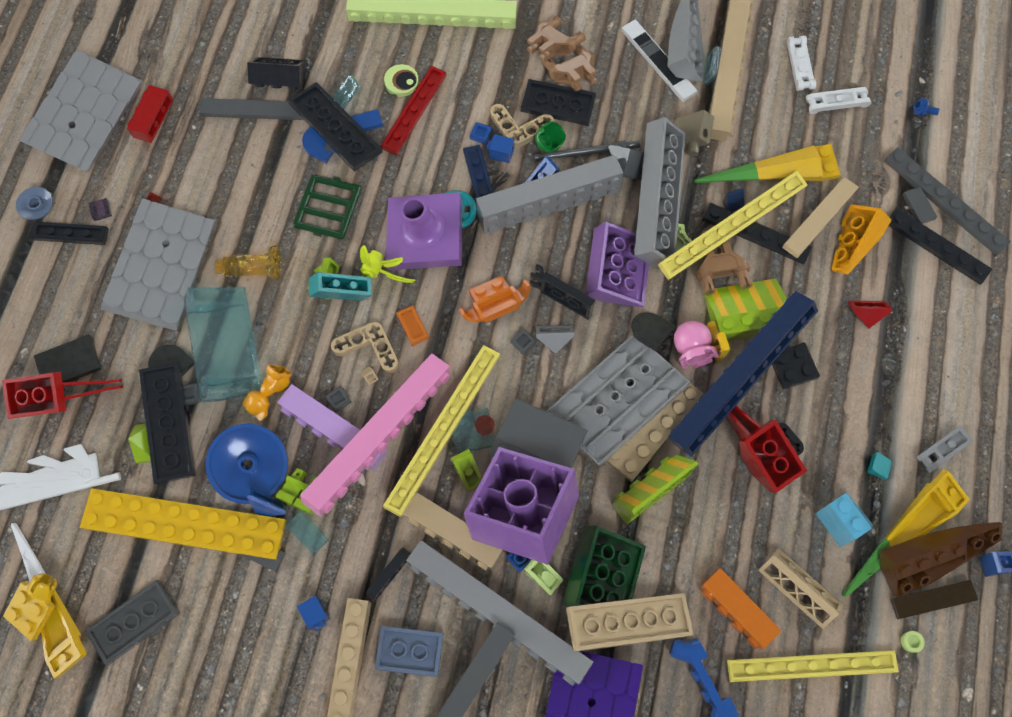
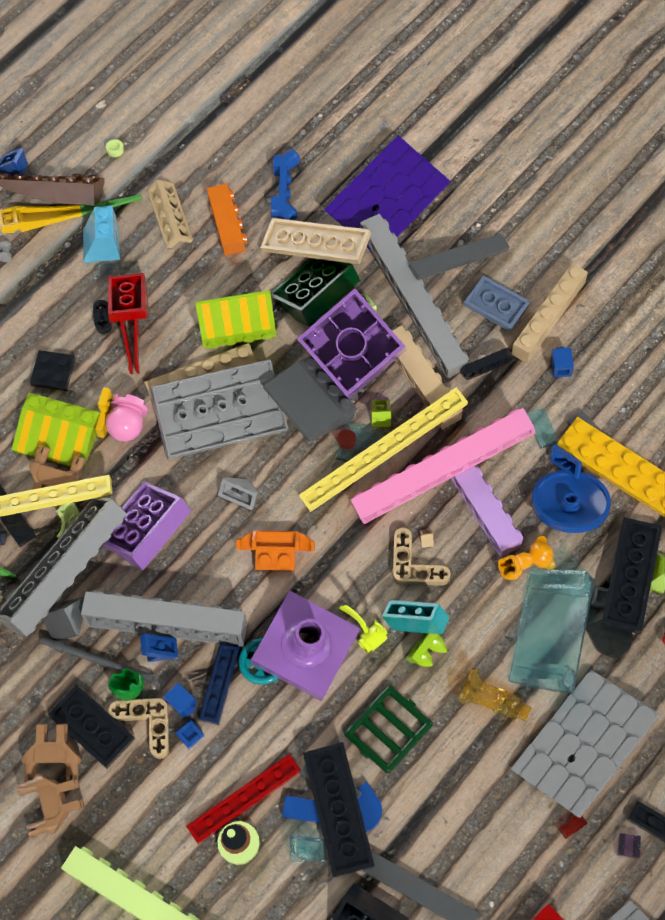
camera: 150 degrees left, 5 degrees down
lime hips [275,468,317,516] -> none
dark grey tile [325,386,352,413] -> none
orange tile [396,305,429,347] -> none
dark grey tile [510,328,537,355] -> none
black tile [530,264,595,320] -> none
pearl dark grey tile [631,313,676,351] -> none
dark blue brick [668,291,818,457] -> none
light yellow tile [726,650,899,682] -> none
teal slope [867,452,892,480] -> none
dark brown tile [890,580,978,620] -> none

